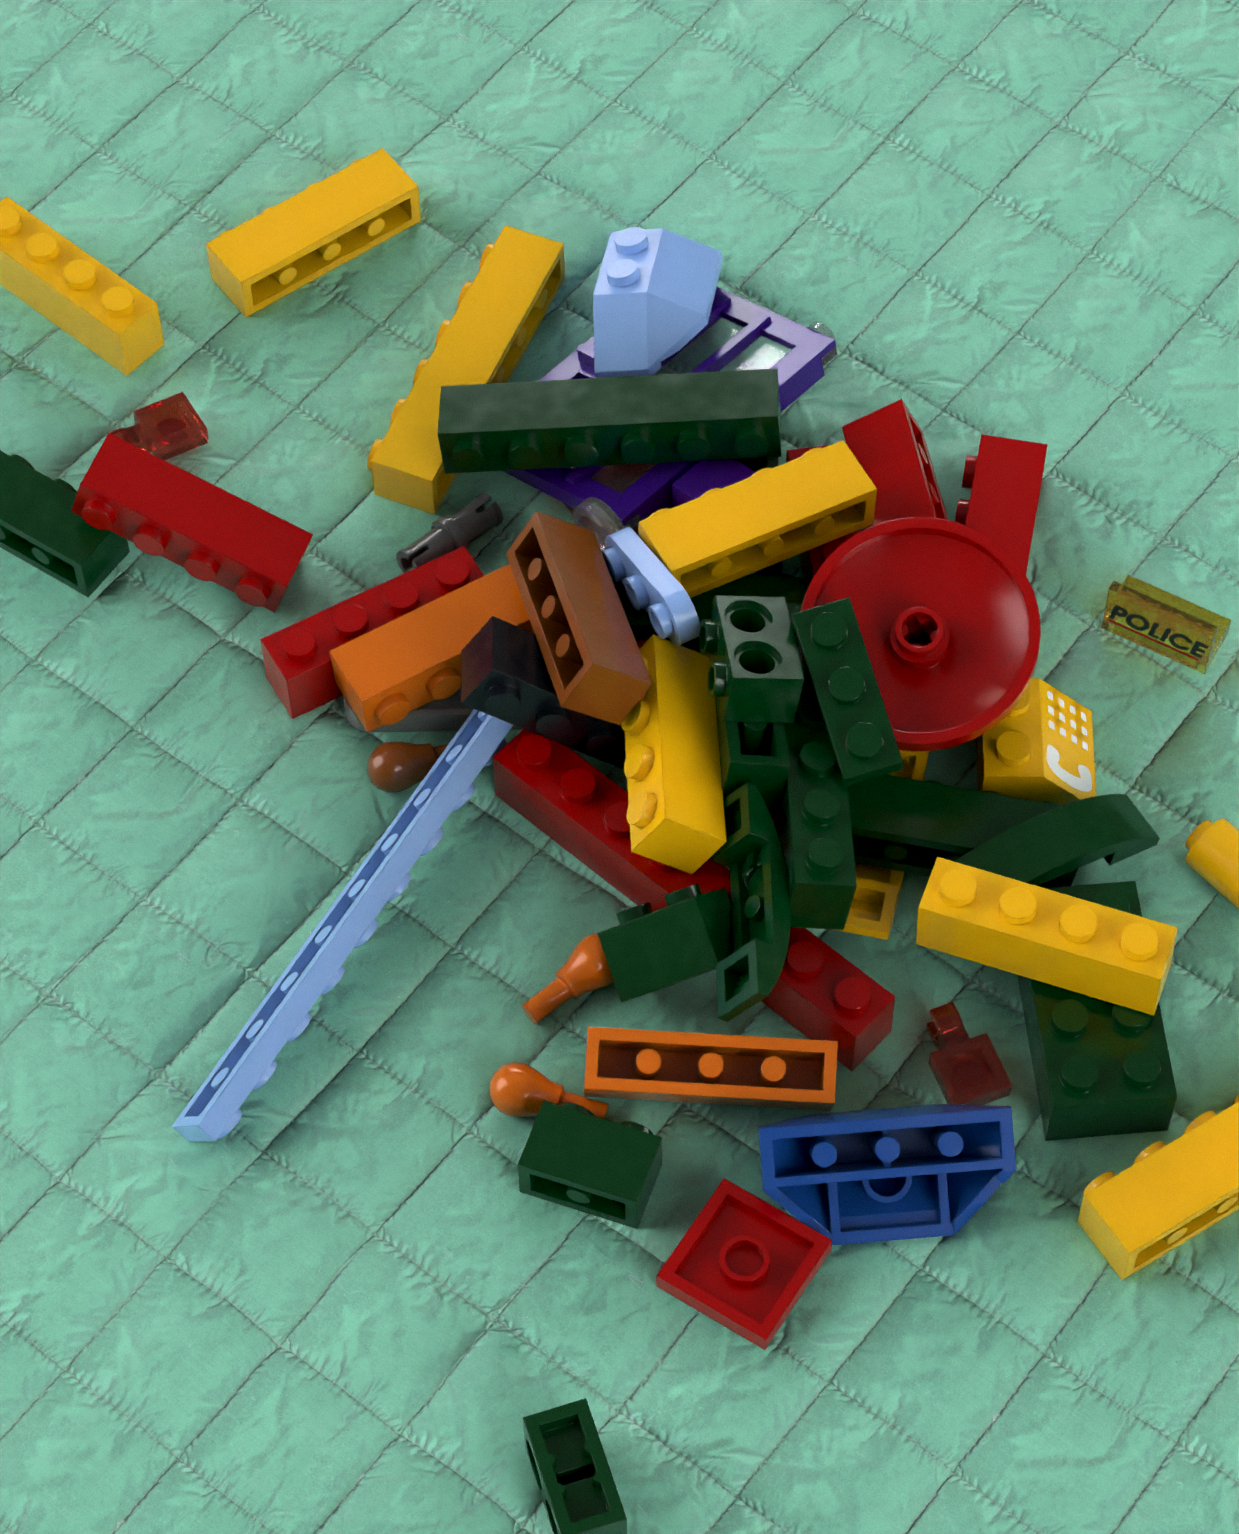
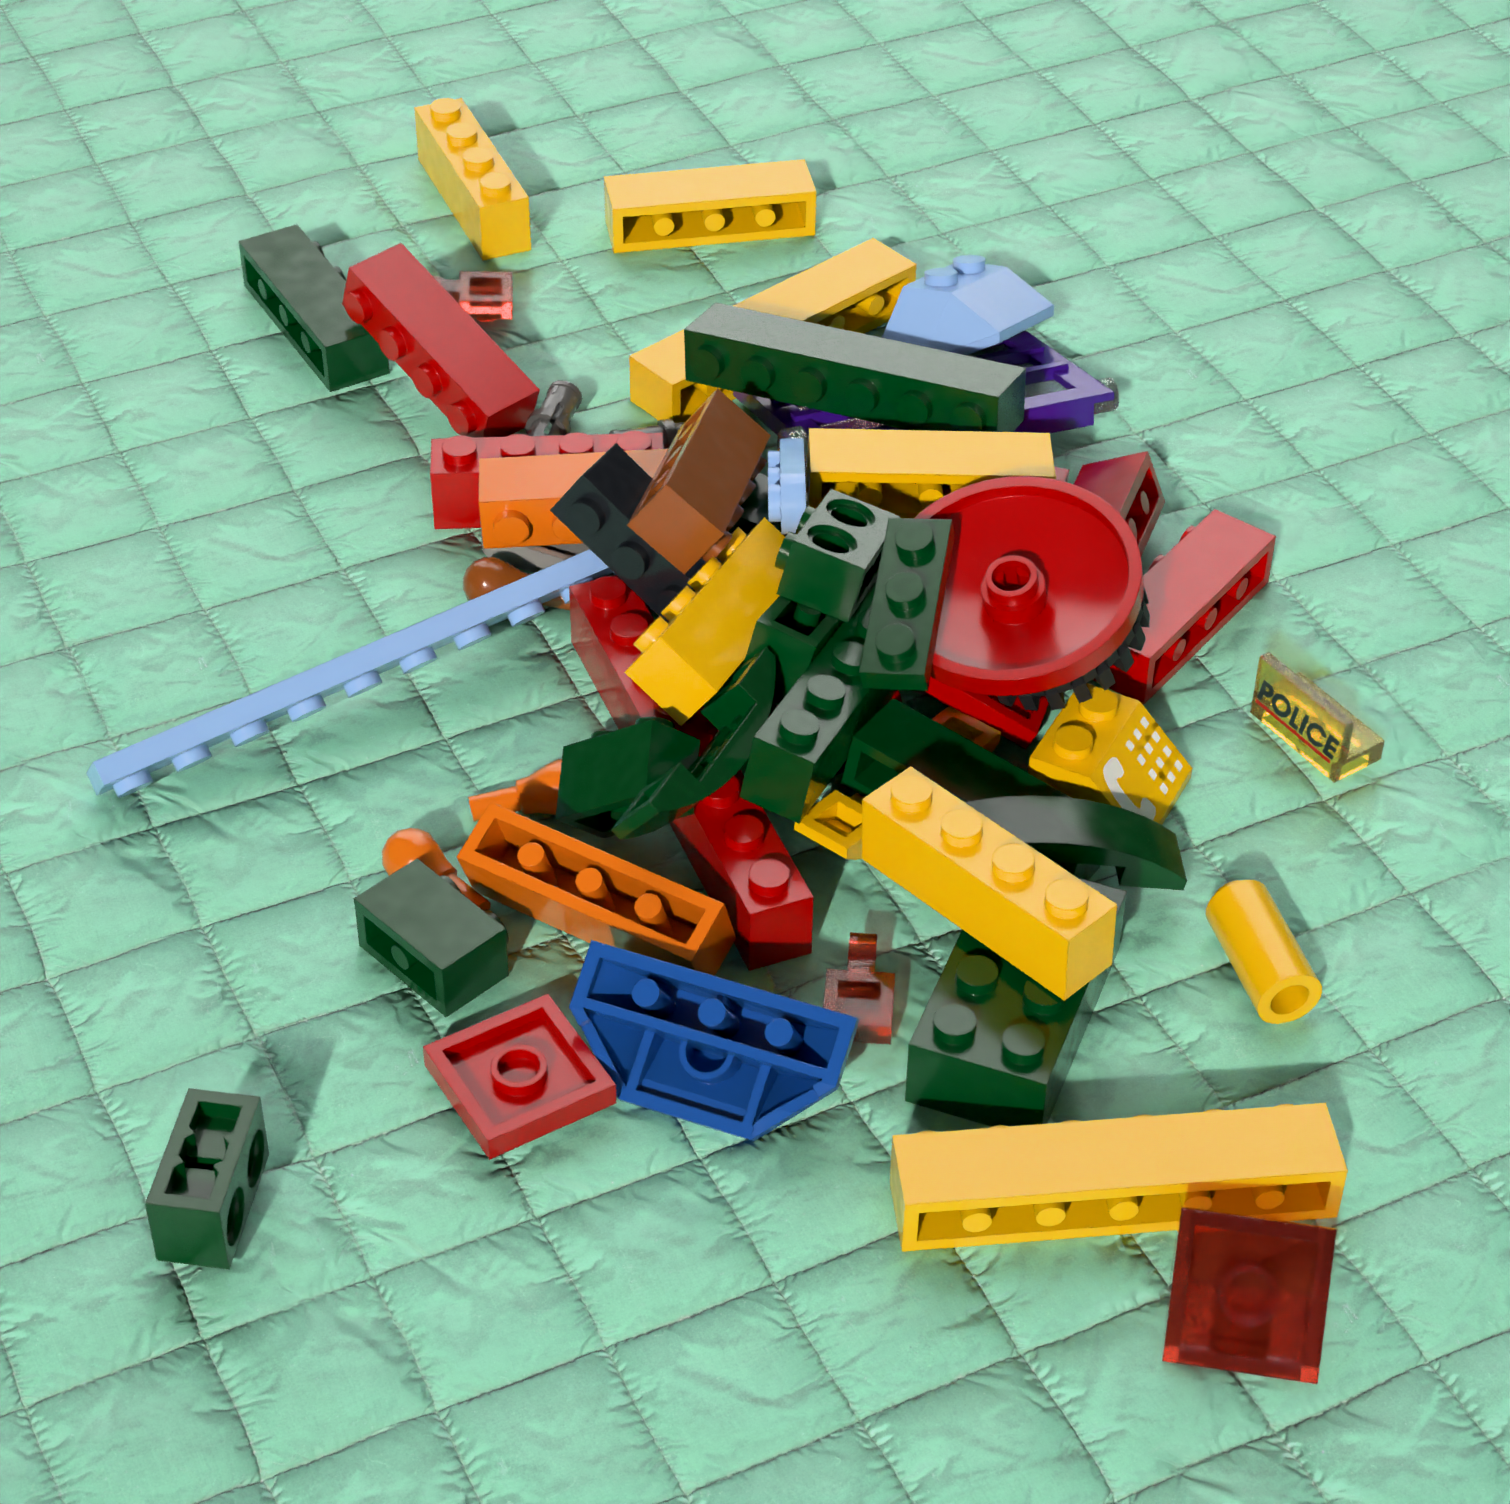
camera: 25 degrees right, 15 degrees down
none -> dark grey pin [525,380,582,436]

